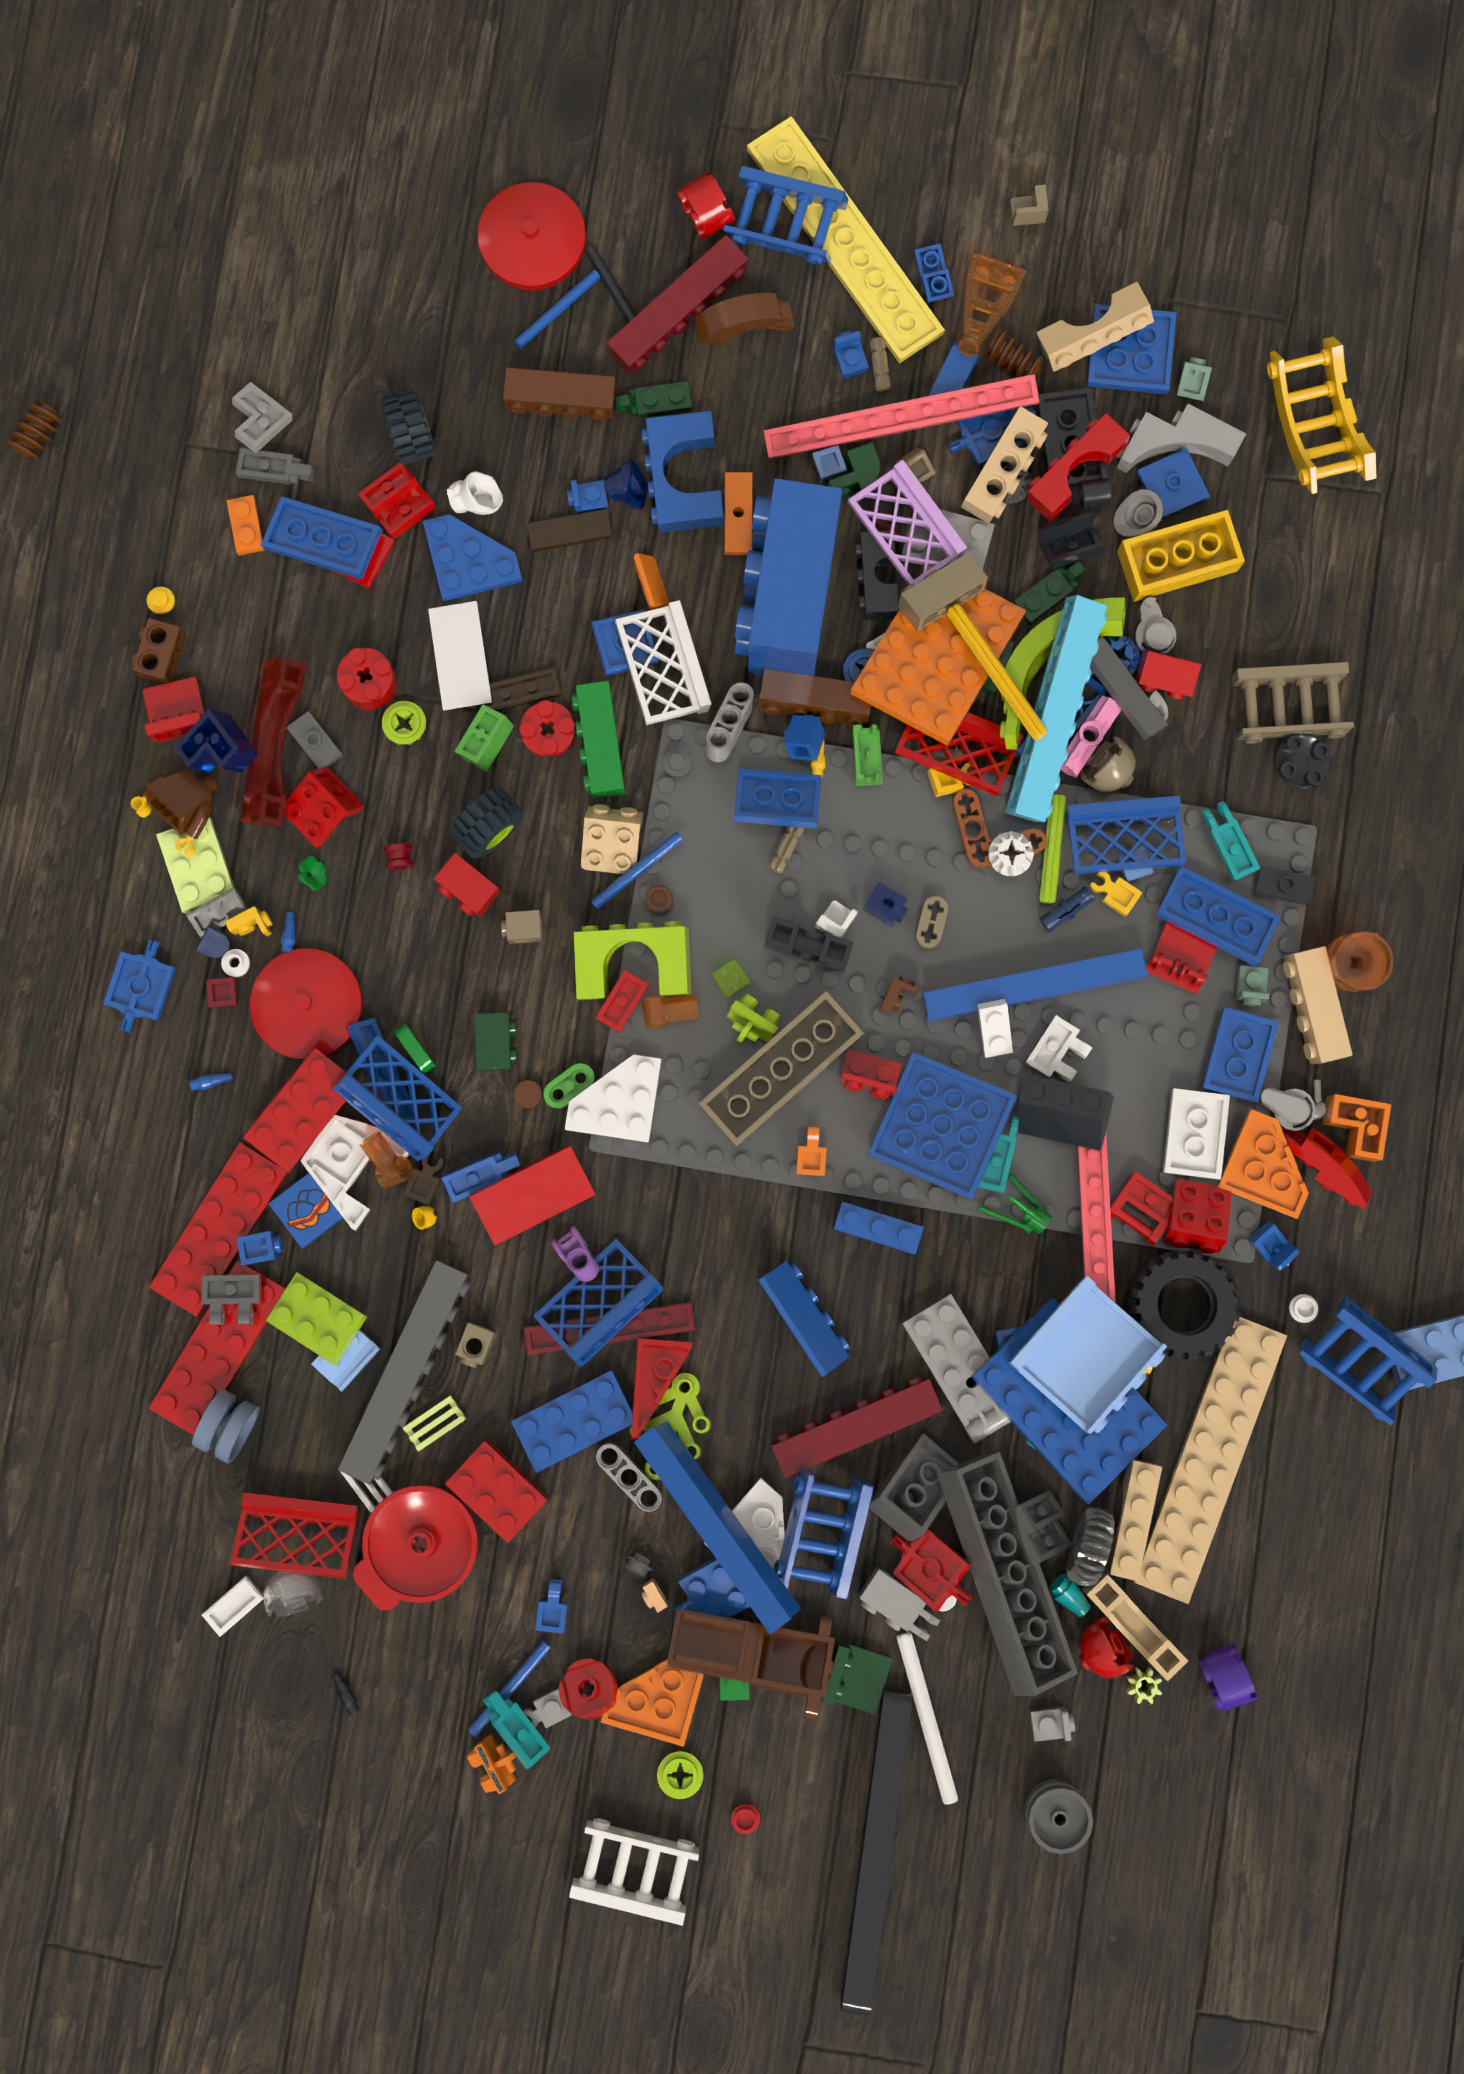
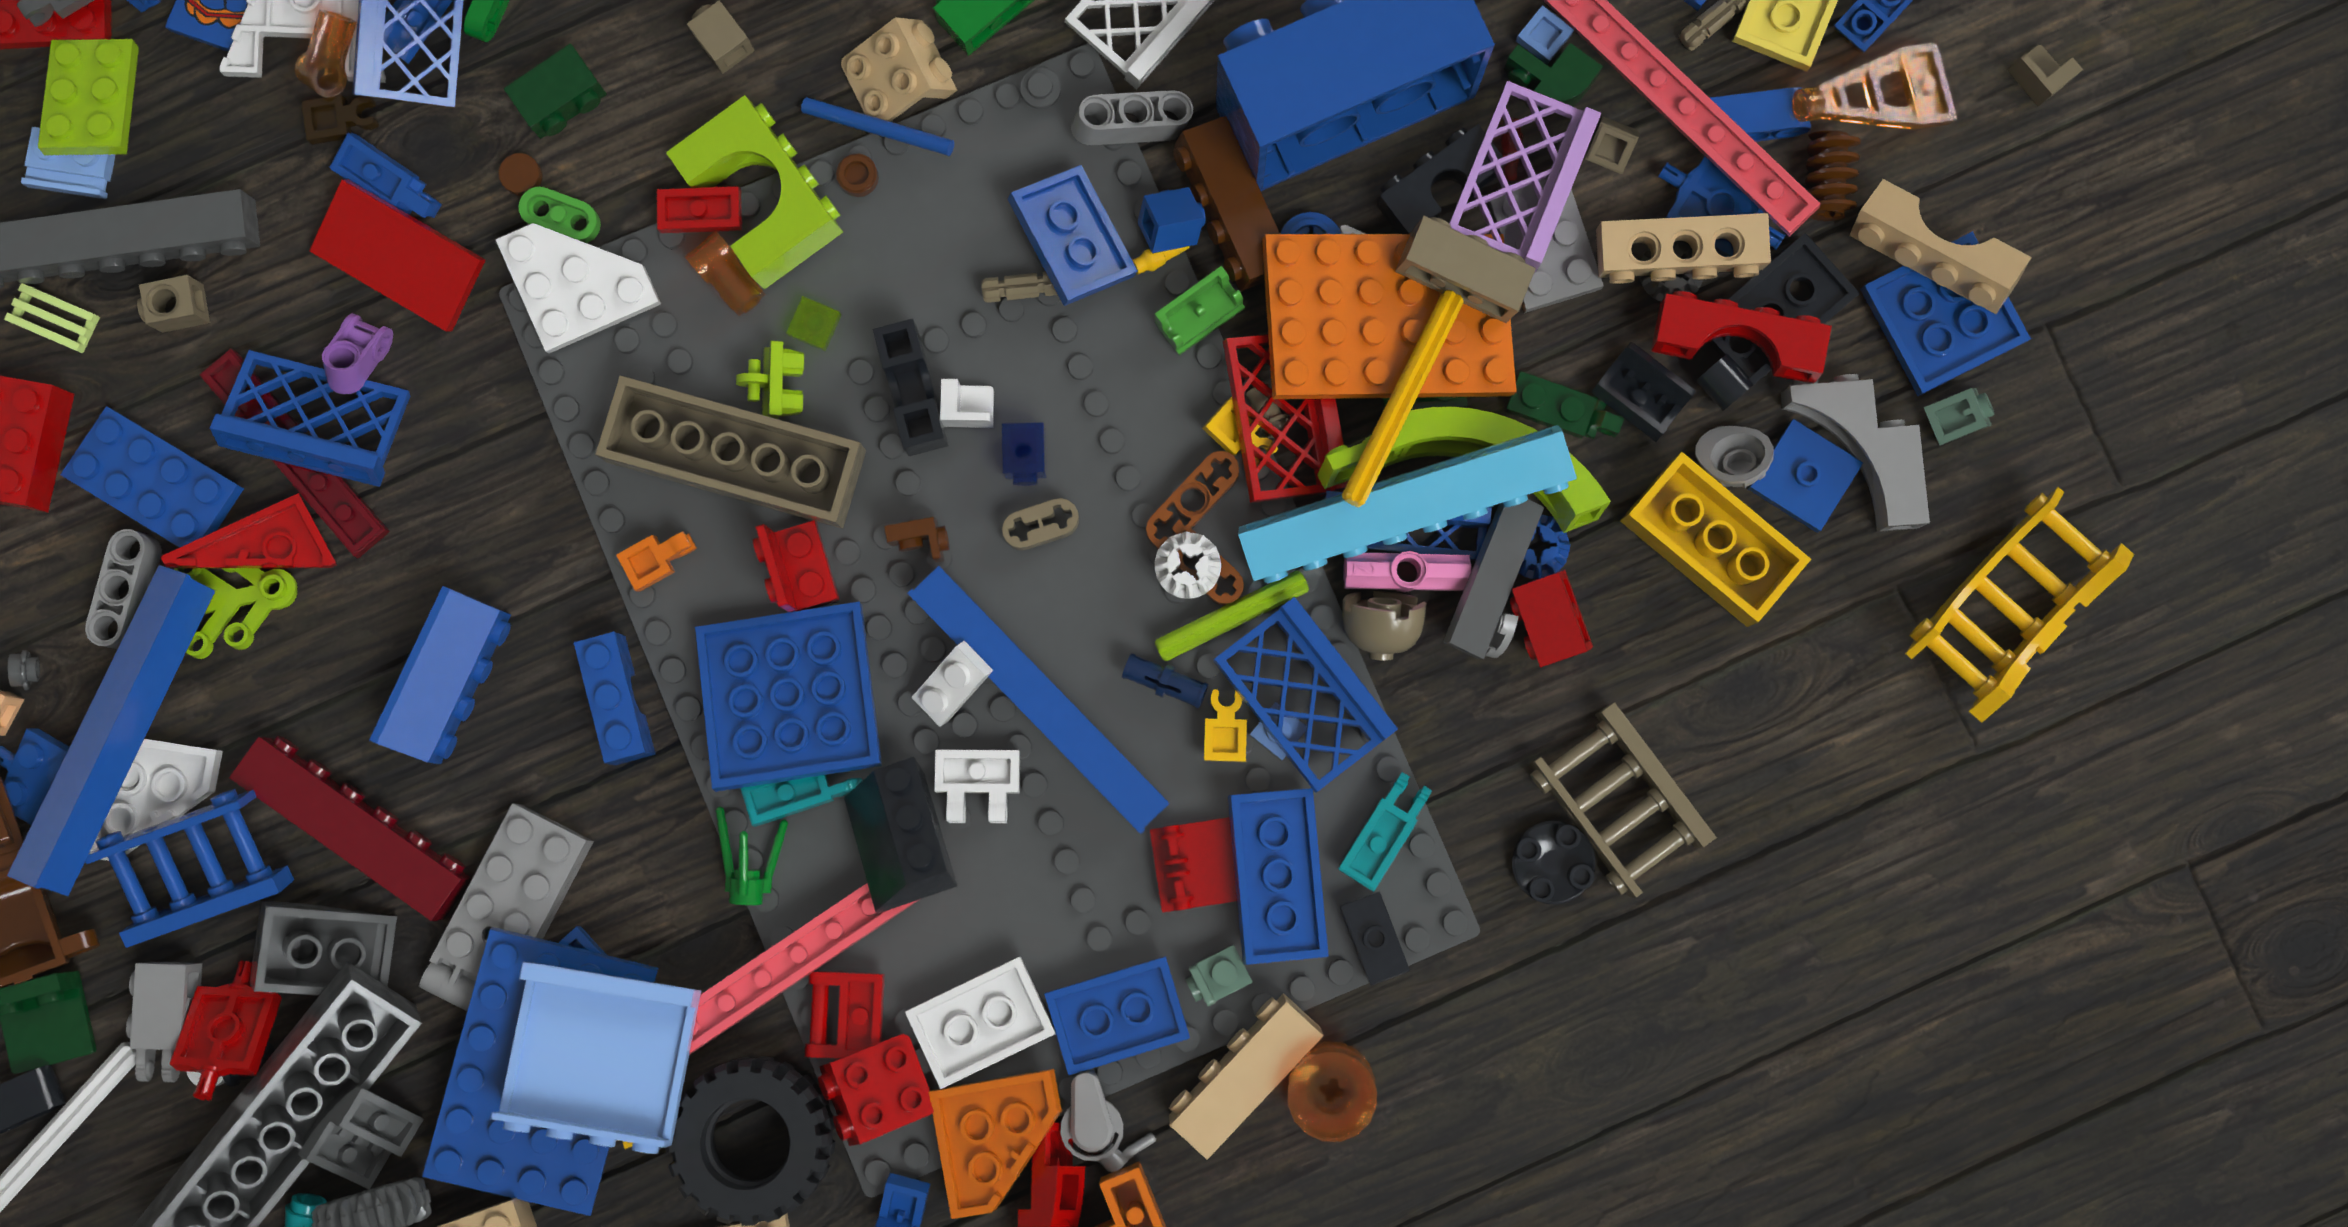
camera: 60 degrees right, 0 degrees up
yellow hinge [412,1206,437,1230] -> none
light grey piece [1135,597,1176,654] -> none

